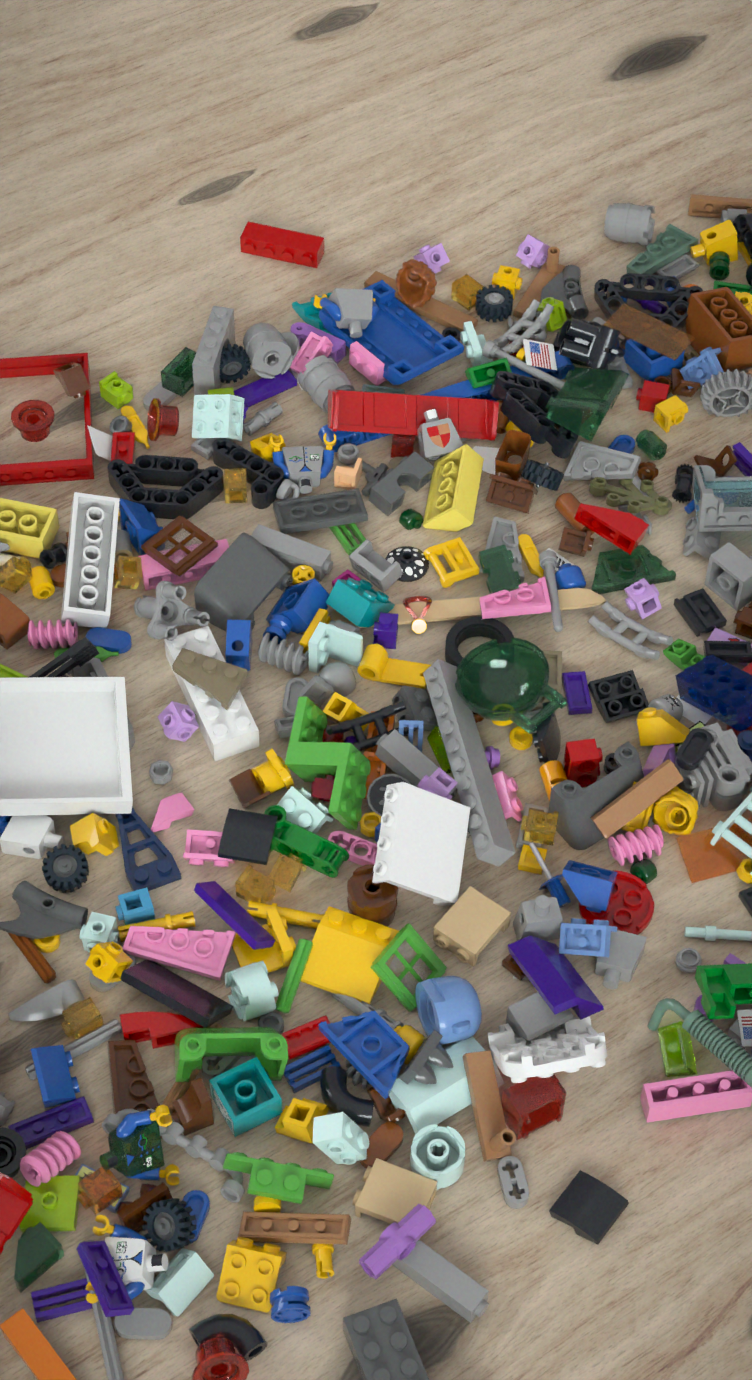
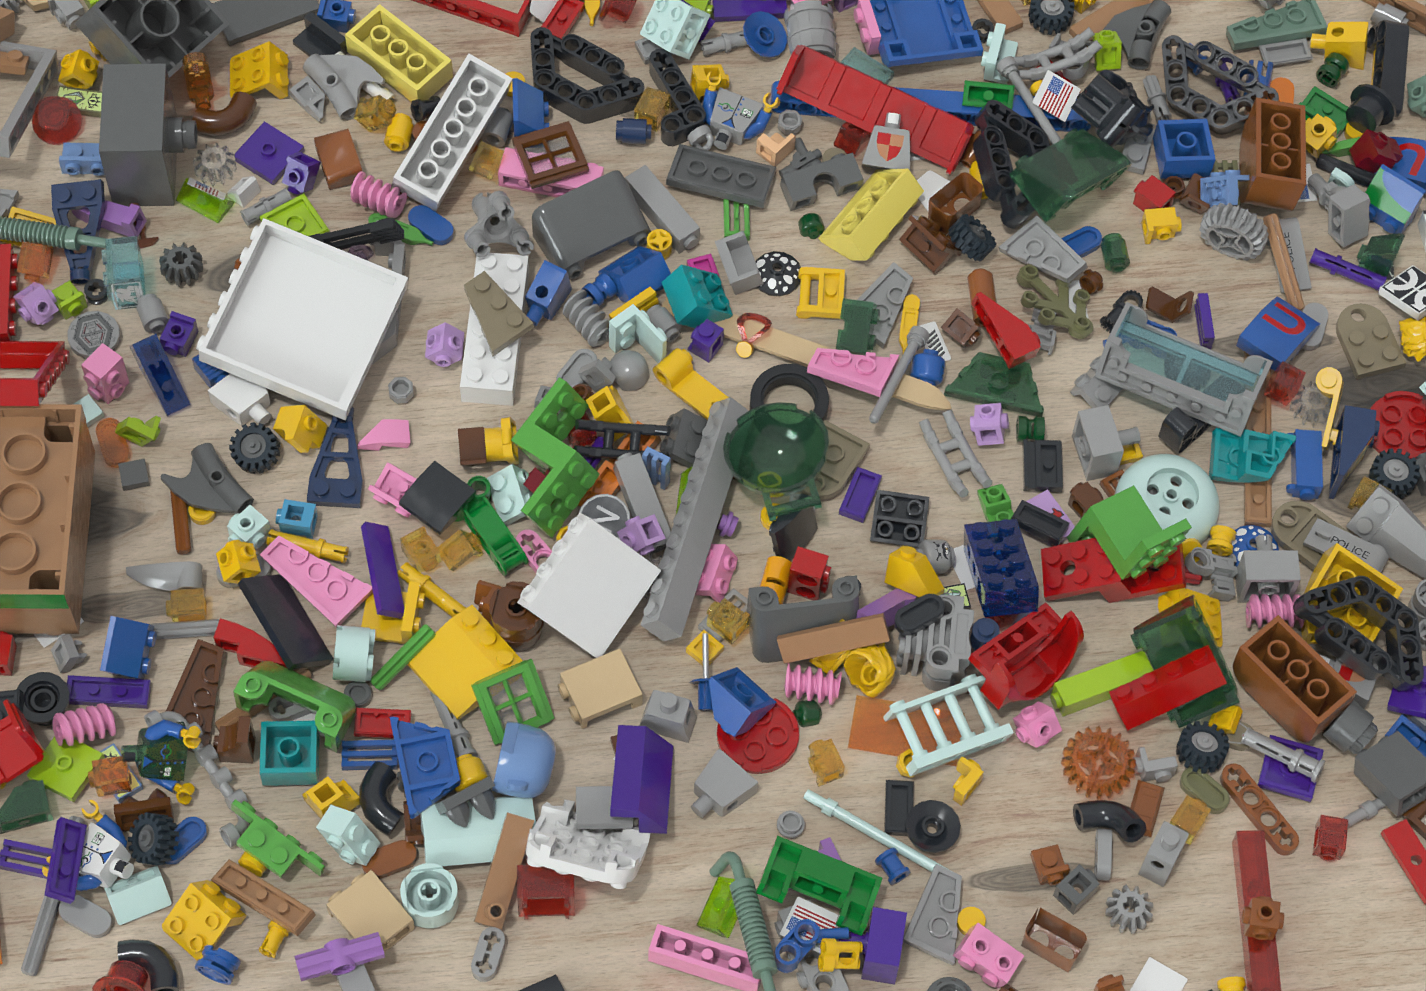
camera: 25 degrees right, 10 degrees up
medium blue bracket [559,918,617,957] -> none
clear orange piece [603,303,696,360] -> none
none -> dark orange bracket [474,580,502,624]
none -> dark blue brick [616,118,652,144]
none -> blue dish [743,11,787,58]
none -> clear yellow brick [808,739,845,787]
none -> dark green wheel [1016,416,1045,442]

